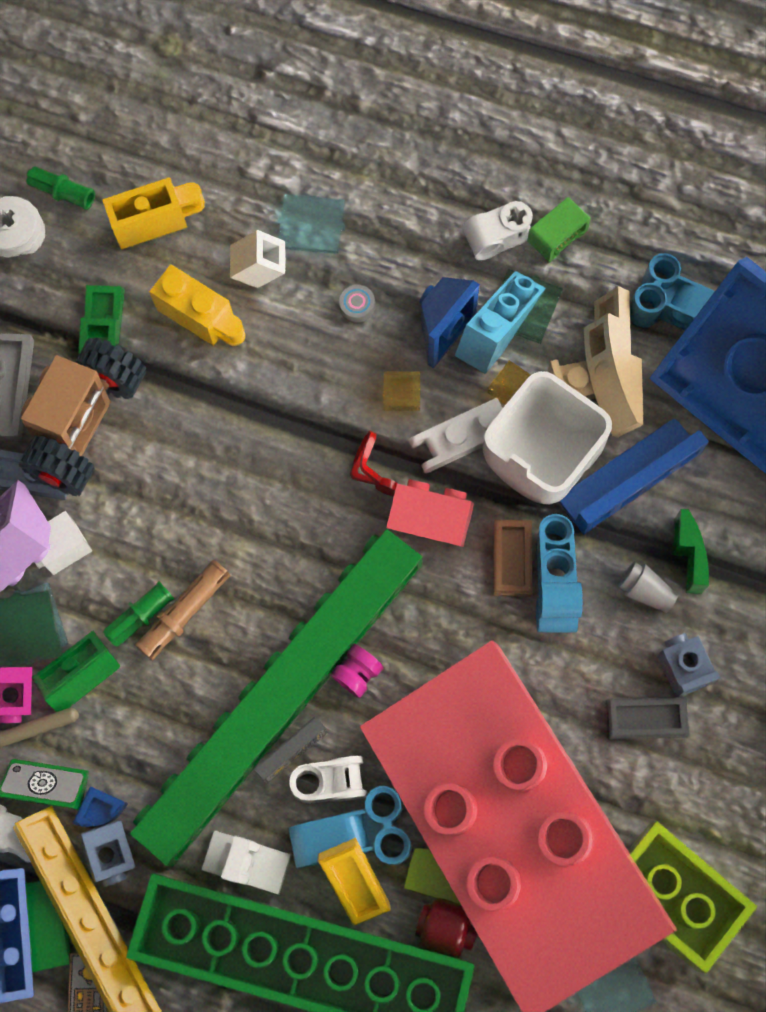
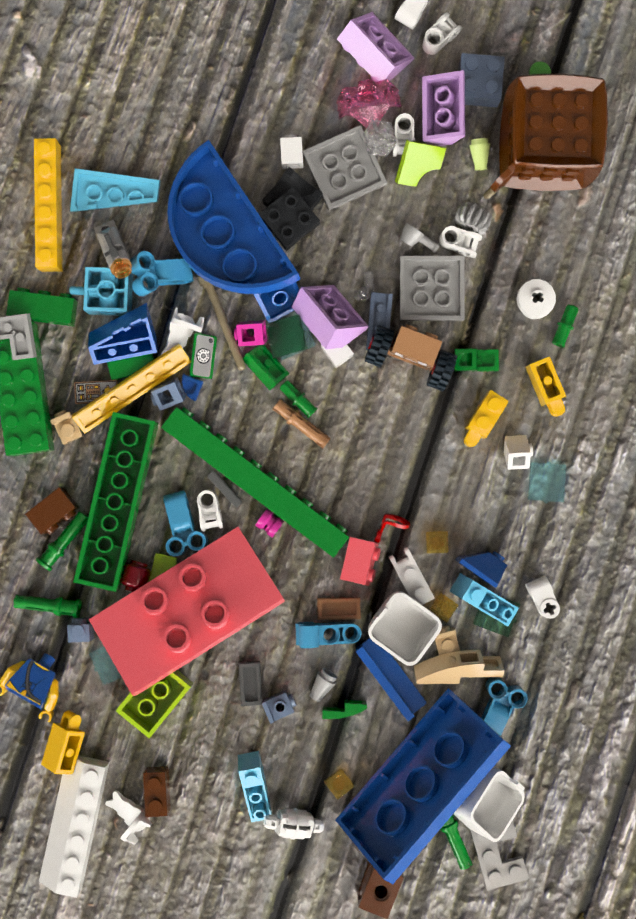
camera: 85 degrees right, 15 degrees up
white bracket [201,830,292,895] -> none
yellow tile [318,838,390,926] -> none
light grey tile [339,285,375,323] -> none
bright green piece [527,197,591,262] -> none

